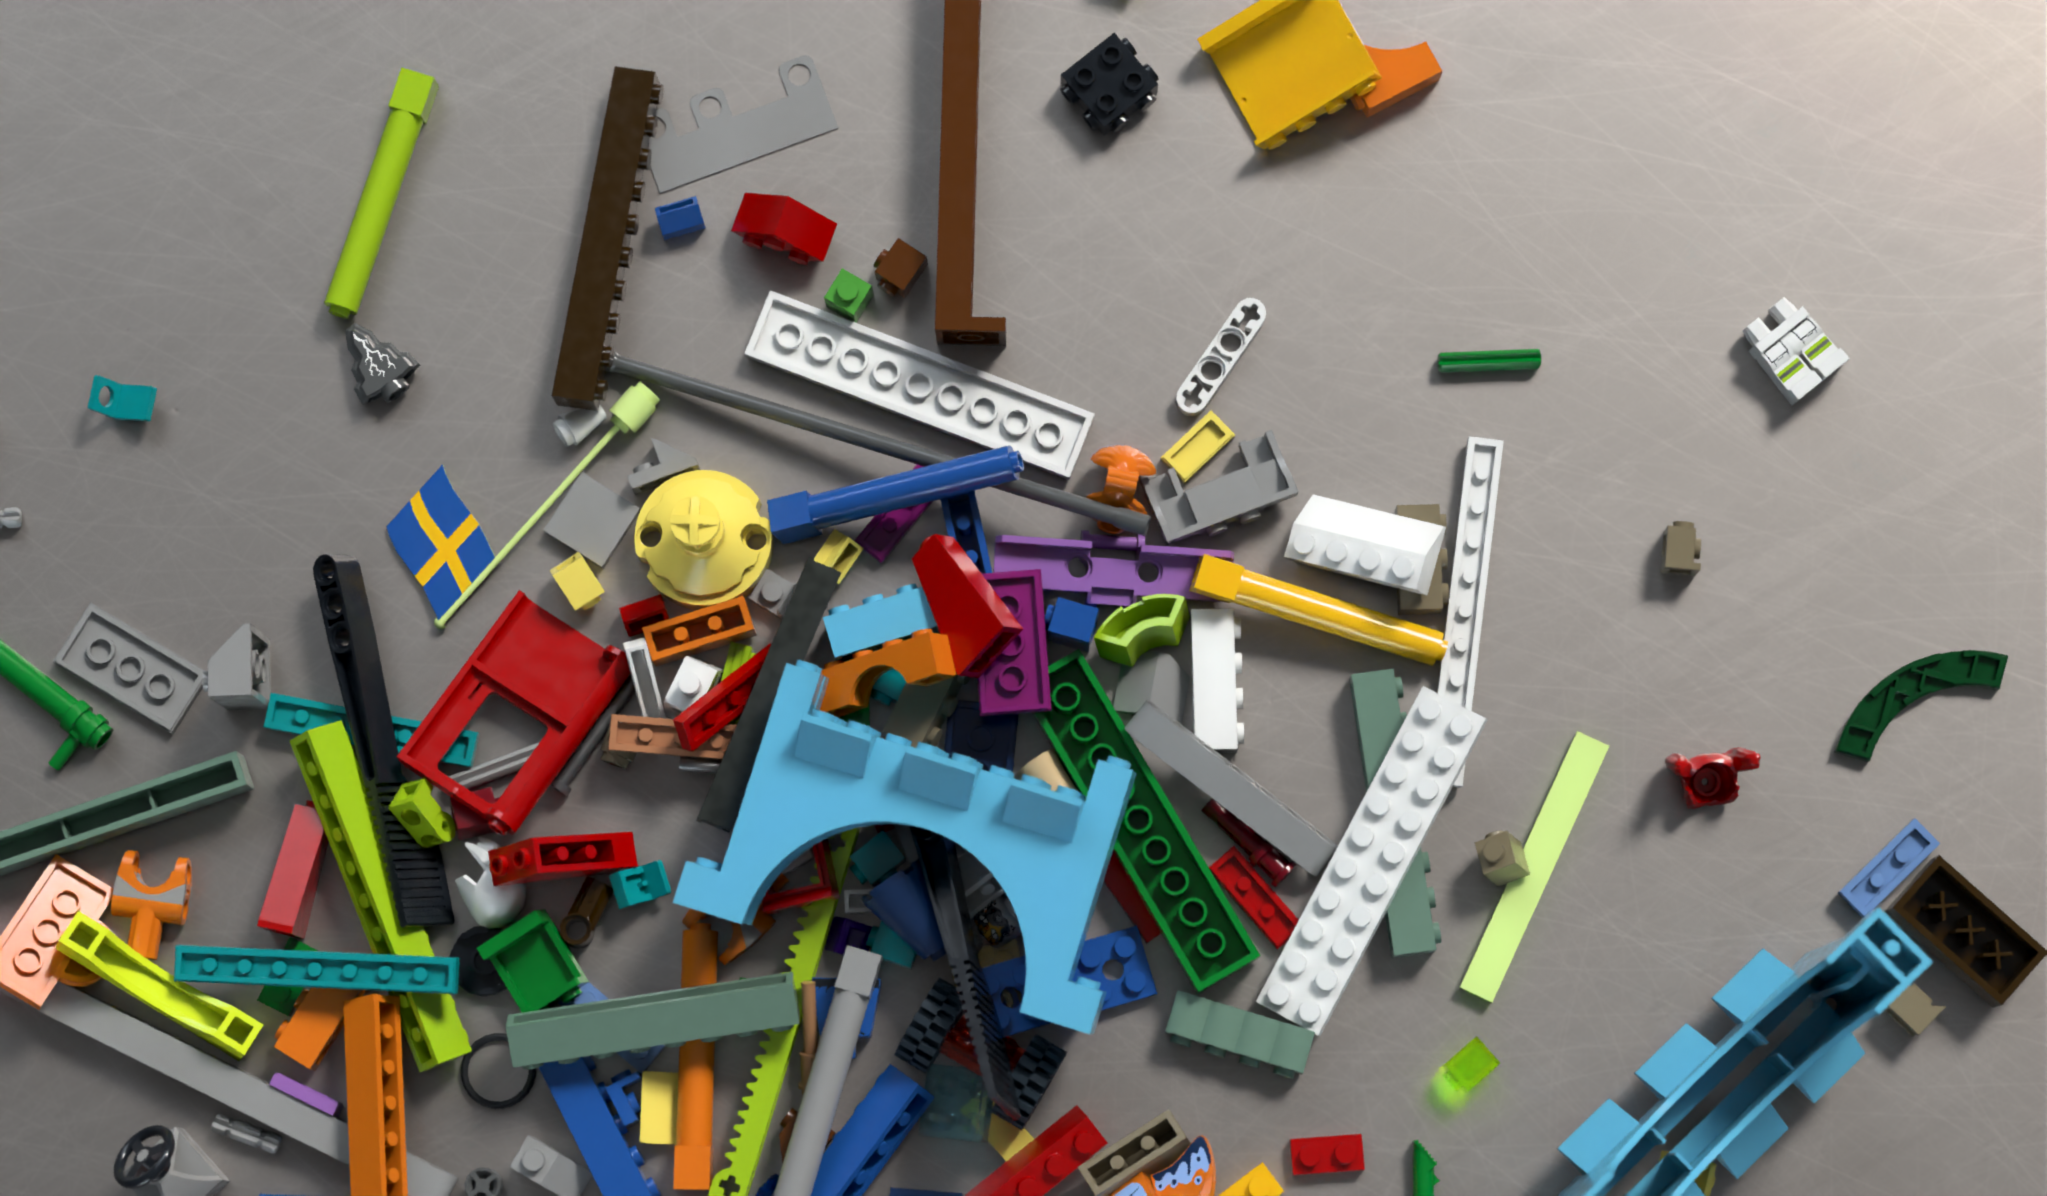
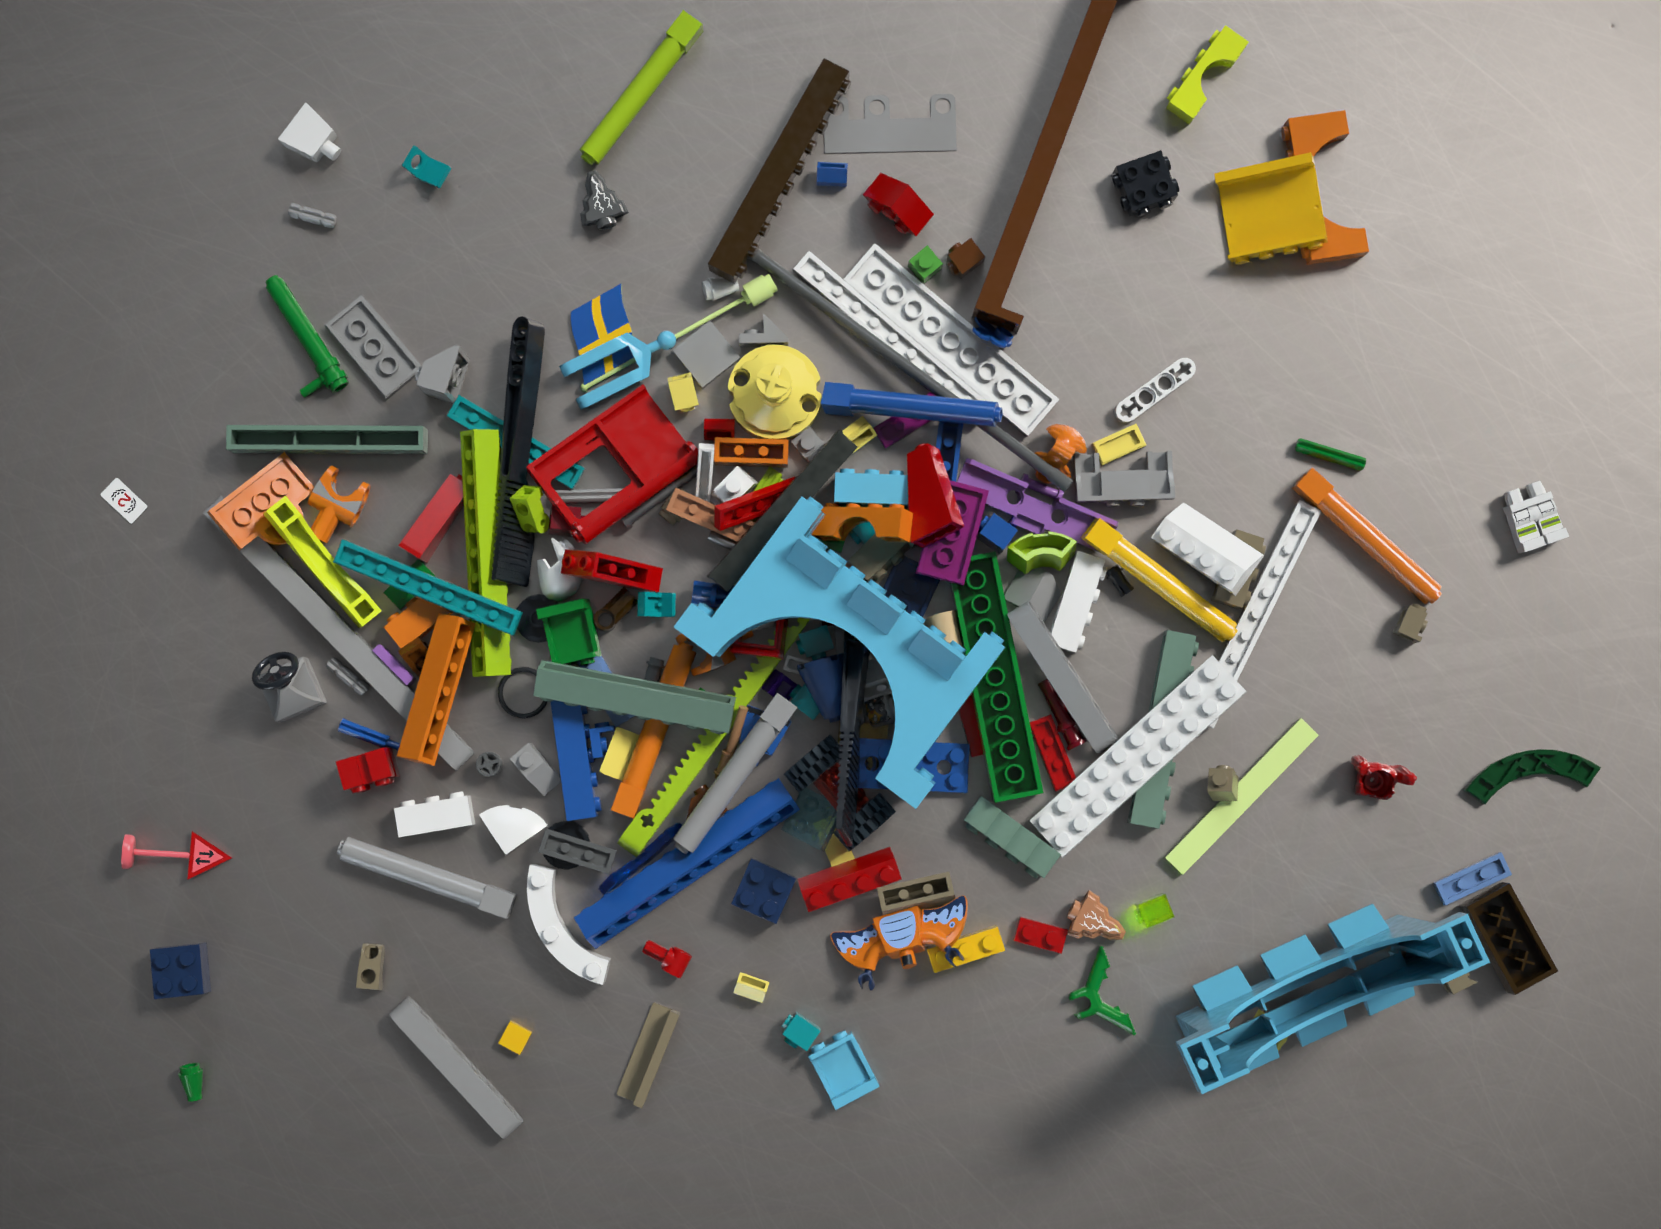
camera: 10 degrees right, 5 degrees up
none -> reddish brown slope [398,637,429,678]
none -> medium azure piece [559,331,676,410]
none -> dark grey pin [644,657,665,682]
none -> blue hips [691,581,735,609]
none -> white plate [793,251,986,401]
none -> blue plate [972,317,1014,348]
none -> nougat rock [1066,890,1126,940]
none -> black pin [1106,564,1134,597]
none -> orange brick [1292,467,1442,604]

